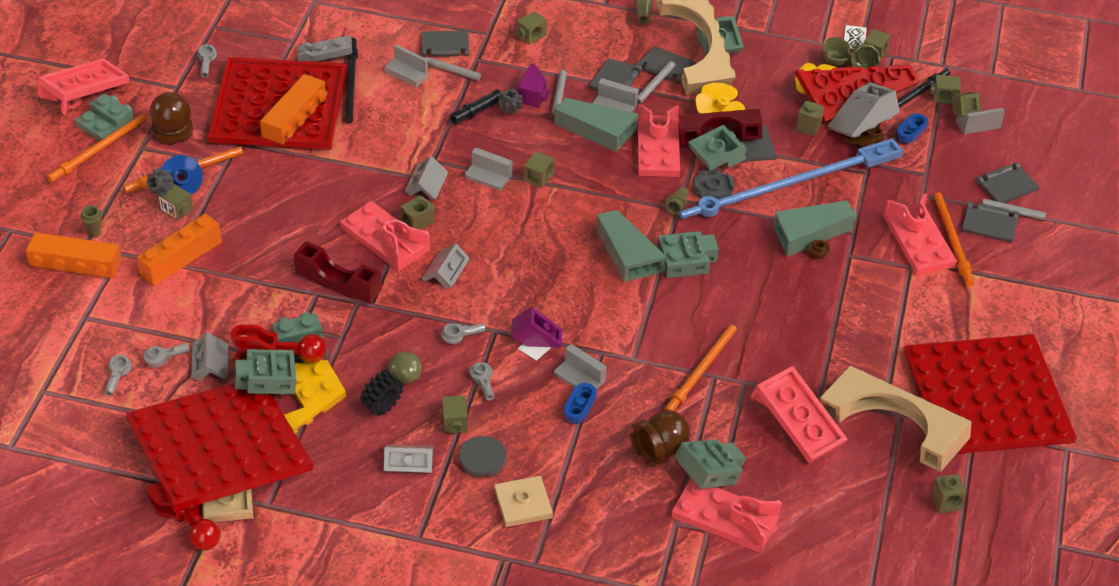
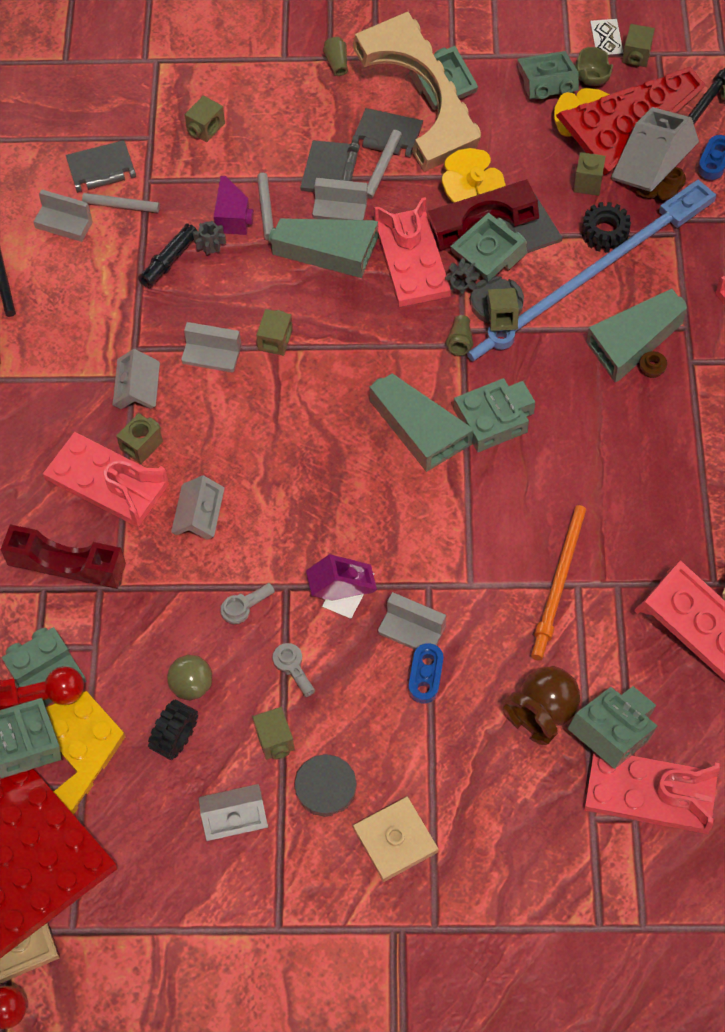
camera: 10 degrees left, 15 degrees up
olive hair [850,43,880,68] -> none
none -> dark grey gear [445,258,480,294]
none -> olive brick [488,288,519,331]
none -> sand green plate [517,51,579,99]
none -> black tyre [582,202,631,253]

